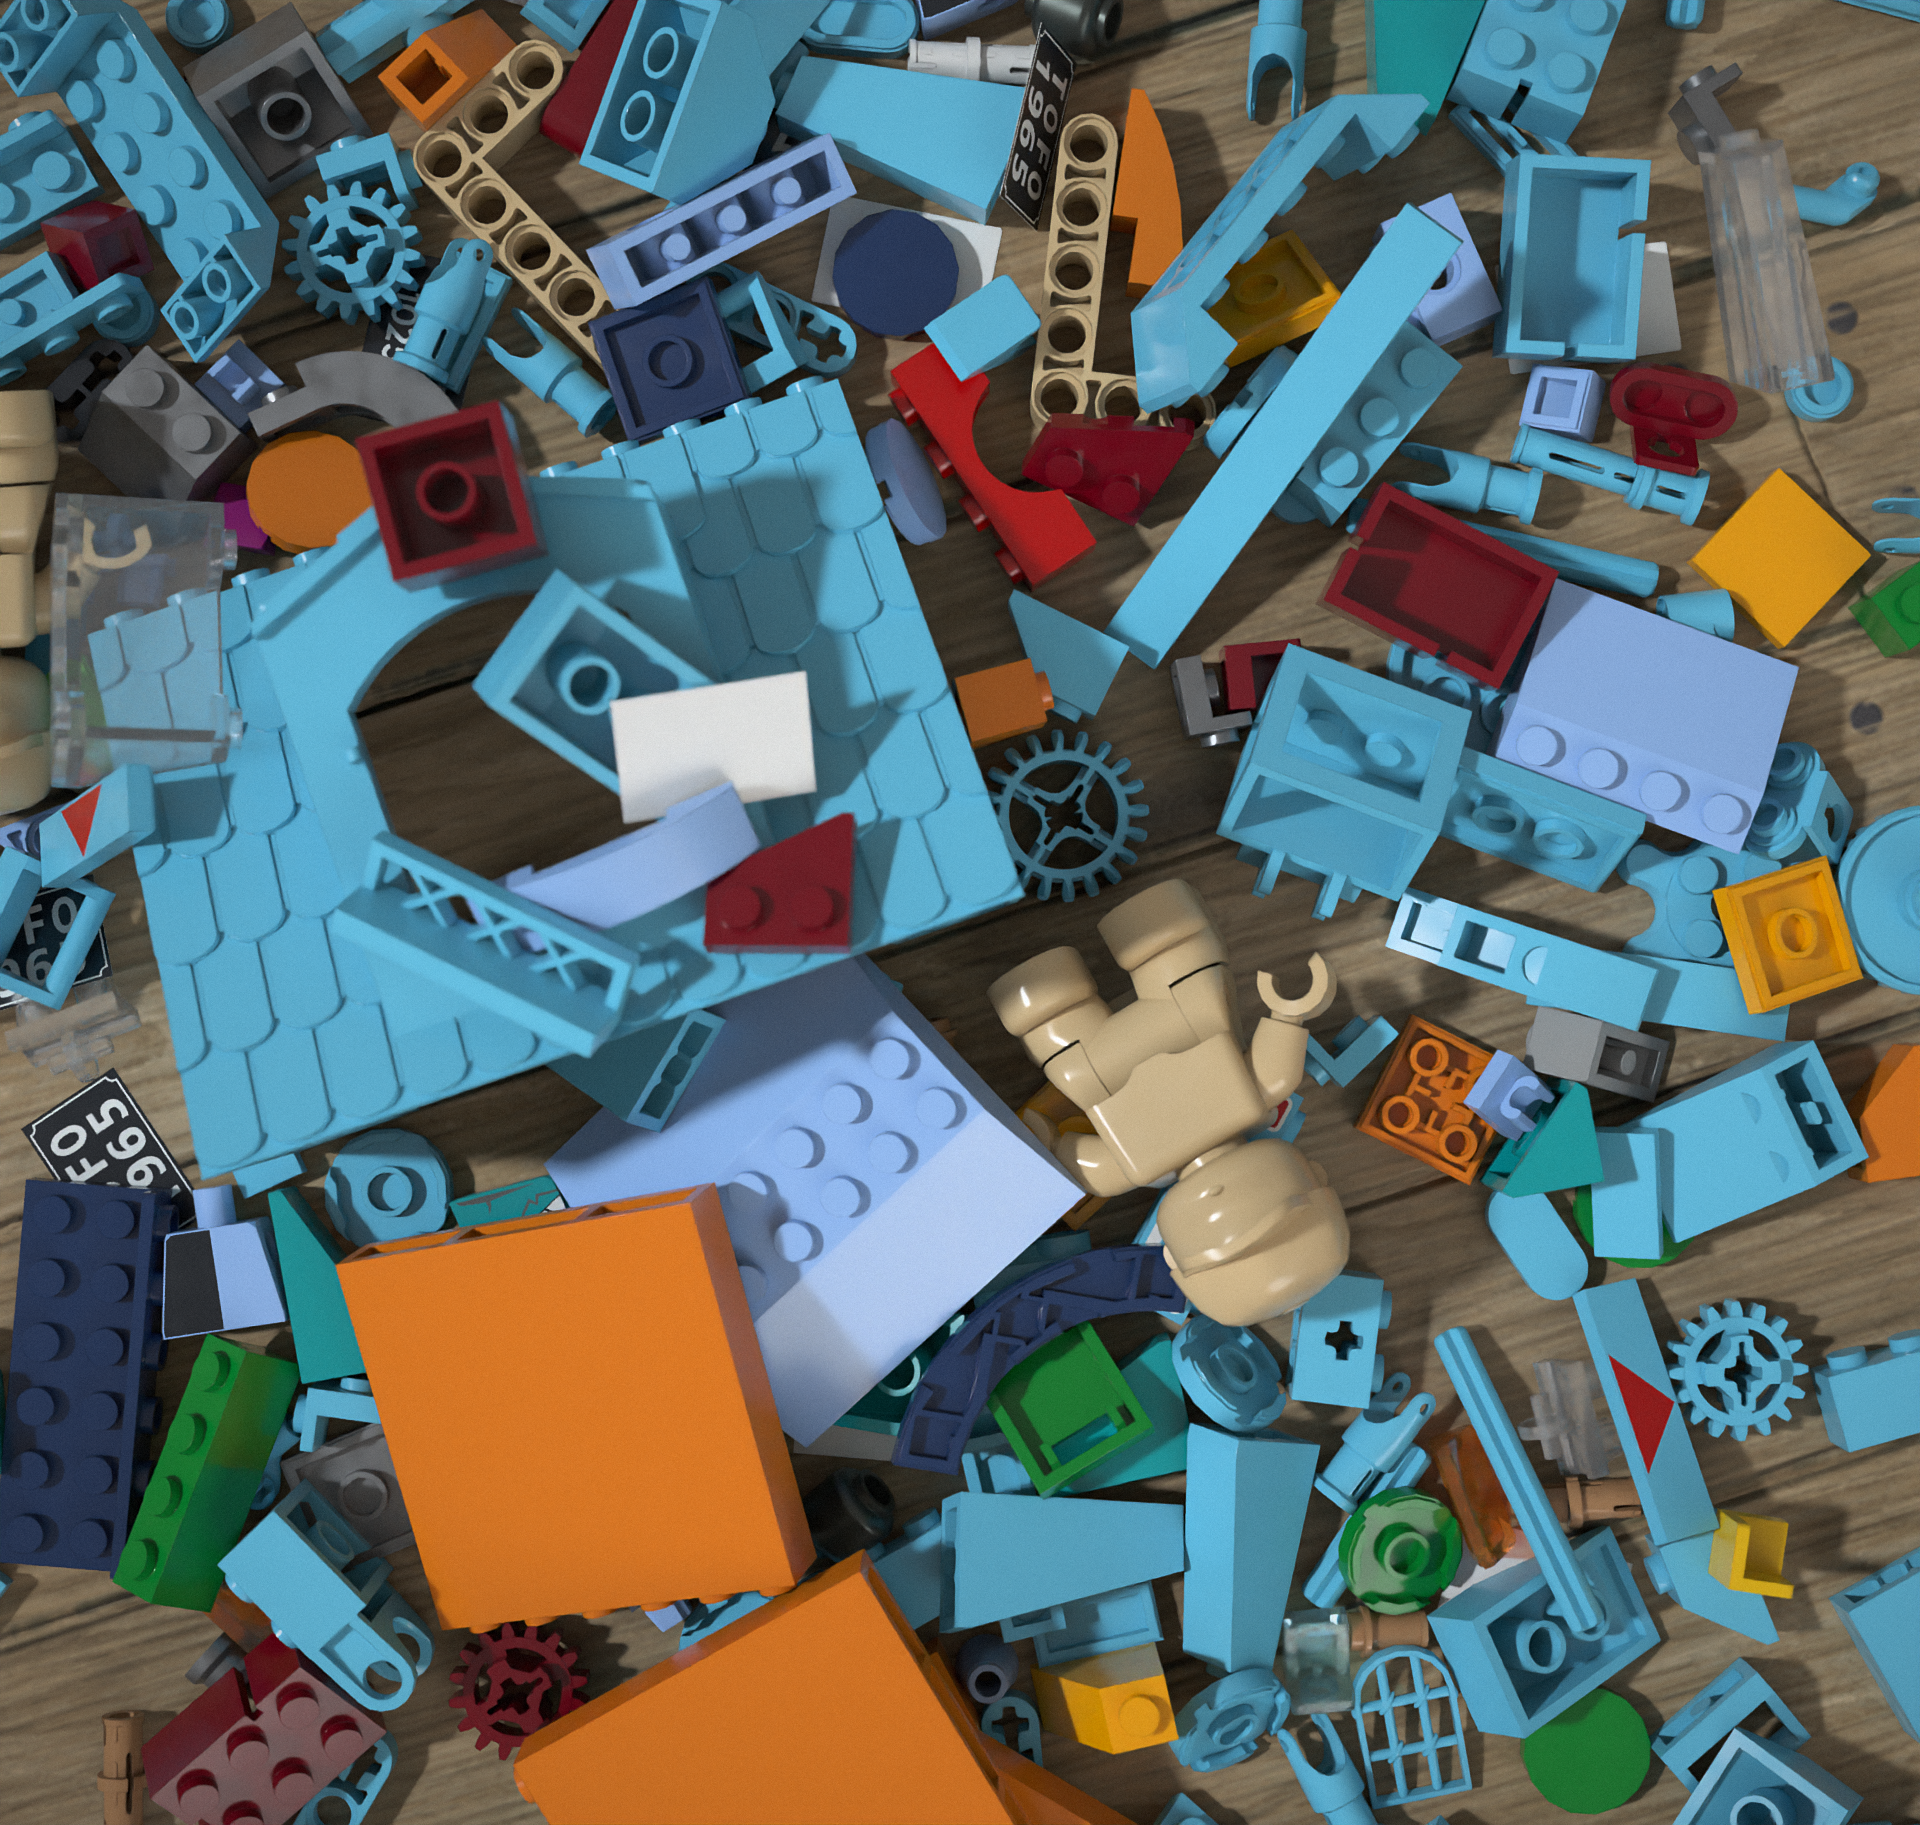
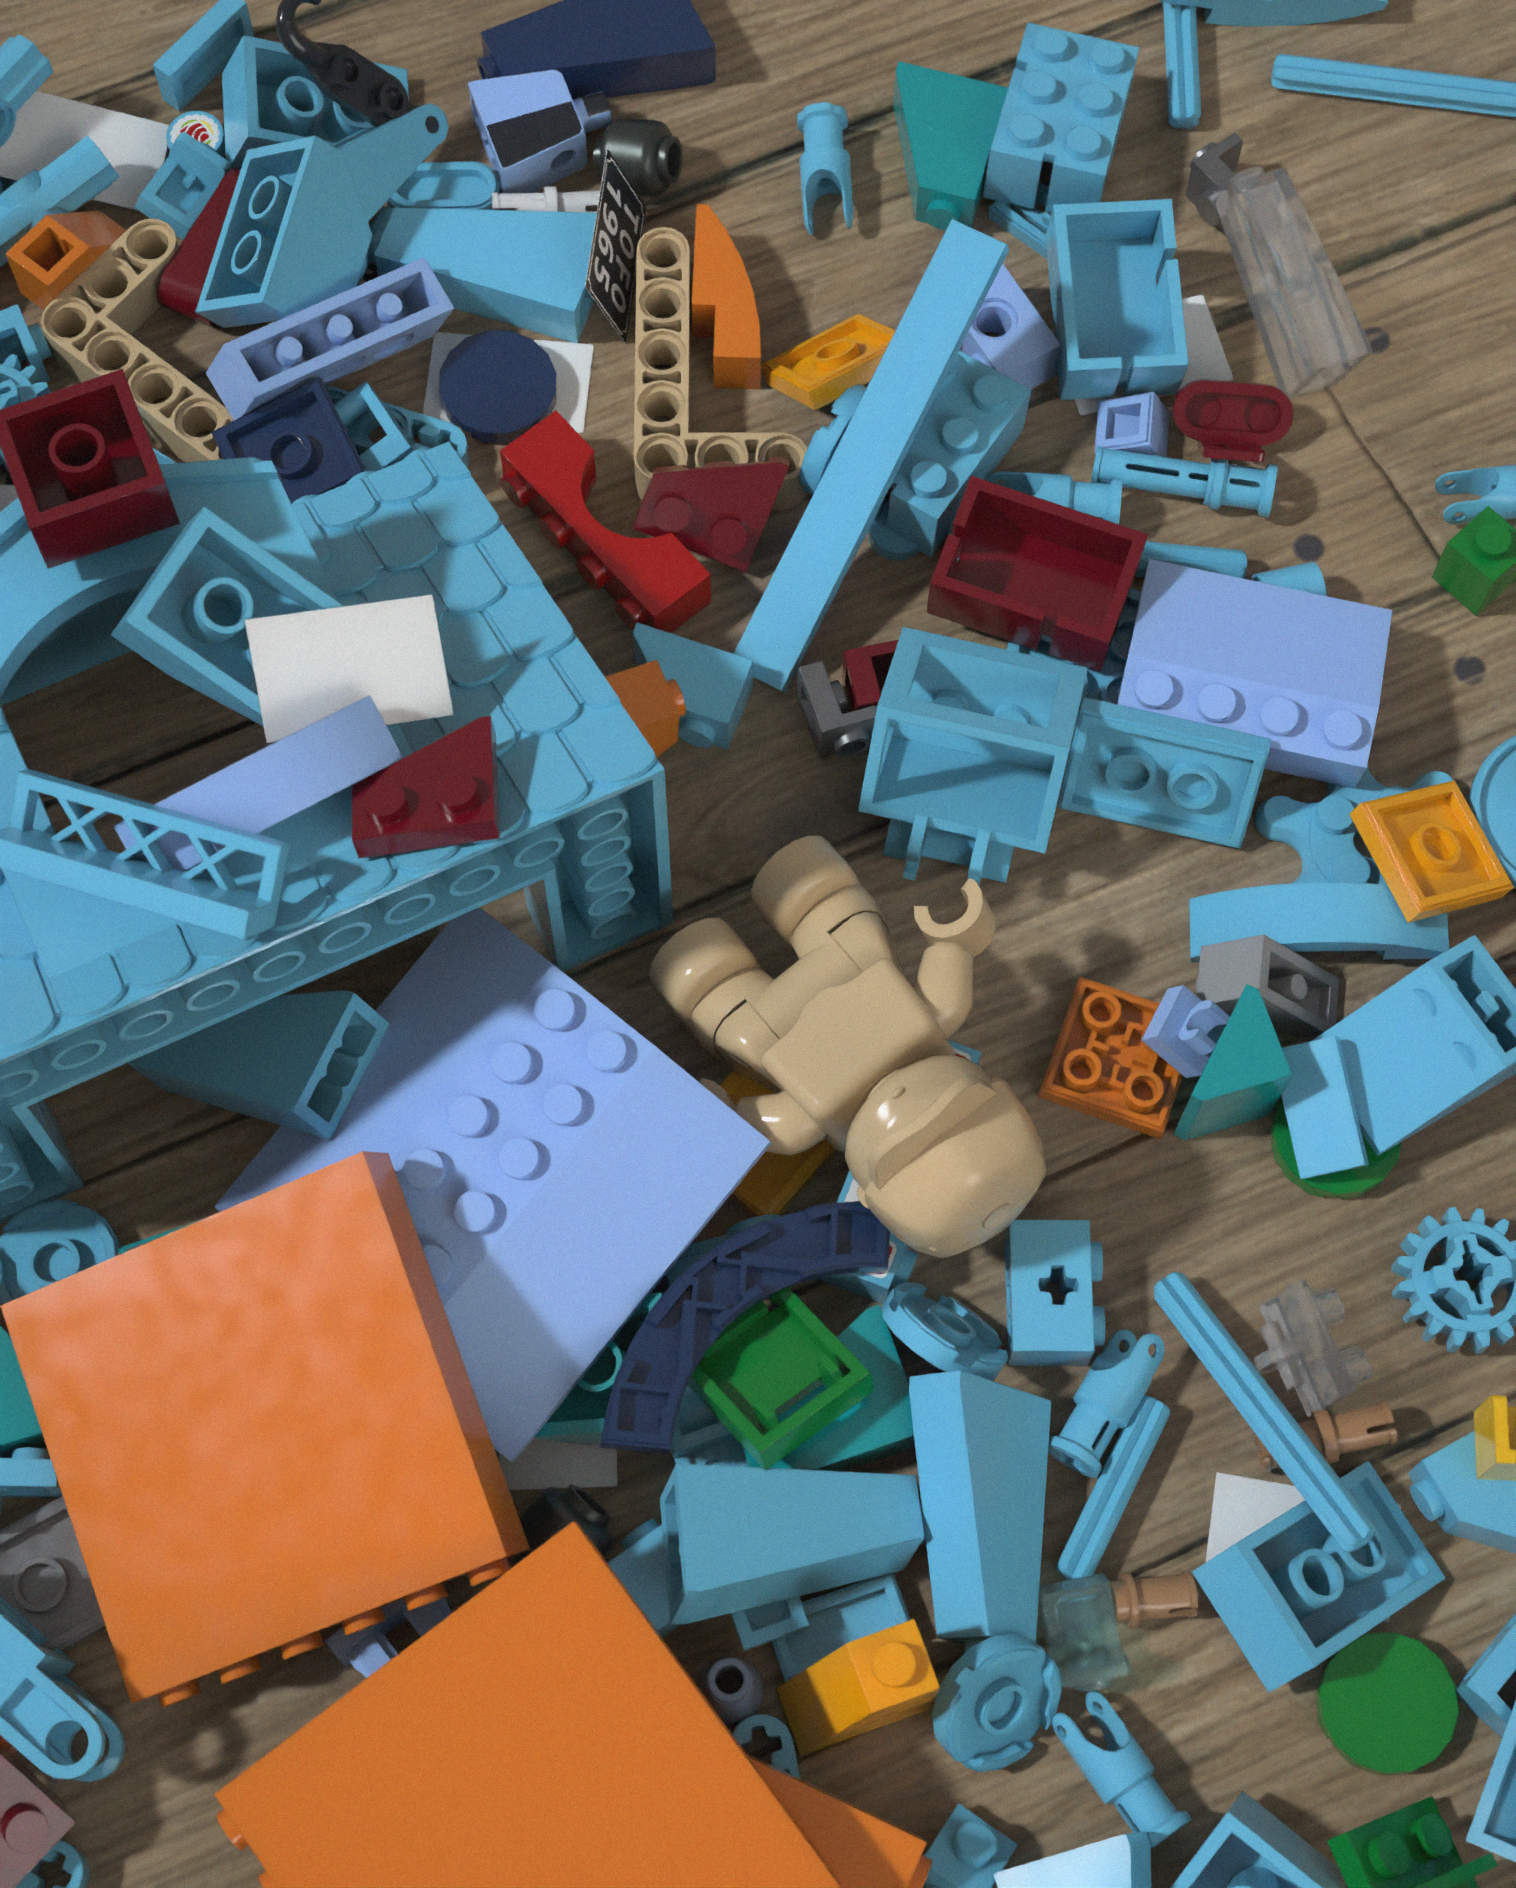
camera: 10 degrees left, 20 degrees down
dark red gear [449,1621,591,1761] -> none
light blue tile [865,418,946,546] -> none
medium azure slope [924,274,1042,382] -> none
medium azure gear [987,730,1149,902] -> none
medium azure slope [1131,94,1430,414] -> none
medium azure bracket [1304,1015,1399,1088] -> none
green tile [1338,1486,1463,1615] -> none
medium azure window [1351,1645,1473,1810] -> none
medium azure slope [1385,887,1659,1032] -> none
clear orange slope [1428,1424,1516,1570] -> none
medium azure tile [1485,1190,1588,1300] -> none
medium azure tile [1572,1278,1720,1547] -> none
light orange tile [1687,468,1871,649] -> none
medium azure bracket [1744,742,1853,864] -> none
medium azure arm [1783,162,1880,226] -> none
medium azure tile [1784,355,1854,422] -> none

